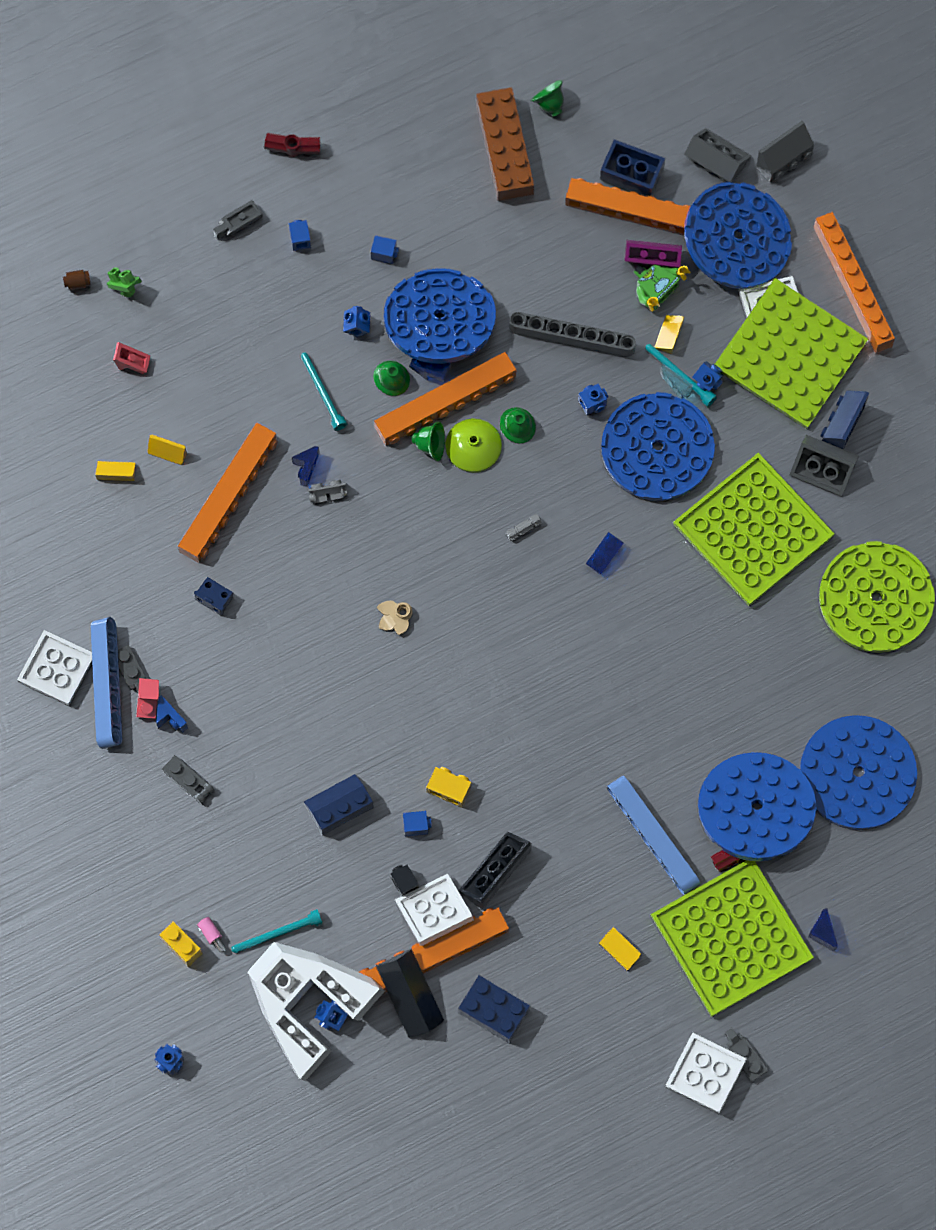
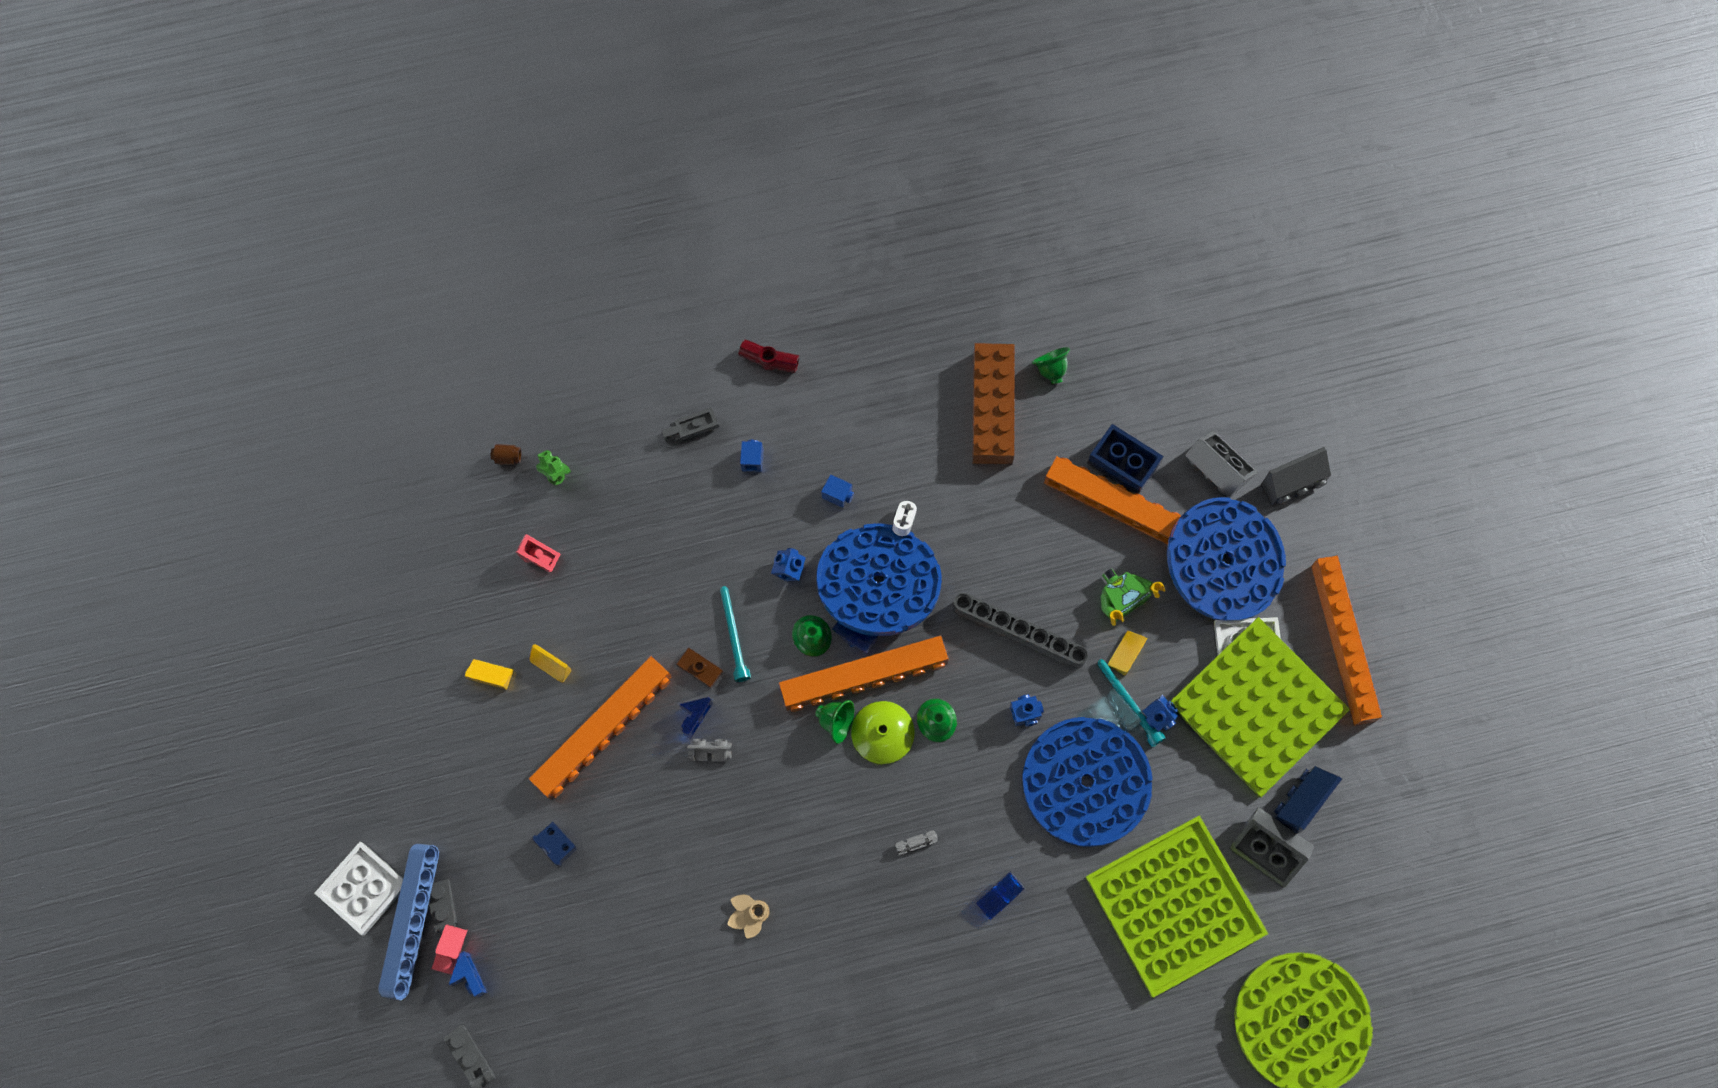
camera: 15 degrees right, 0 degrees up
magenta brick [624,240,682,267] -> none
none -> reddish brown plate [676,648,723,688]
none -> white beam [892,501,917,536]

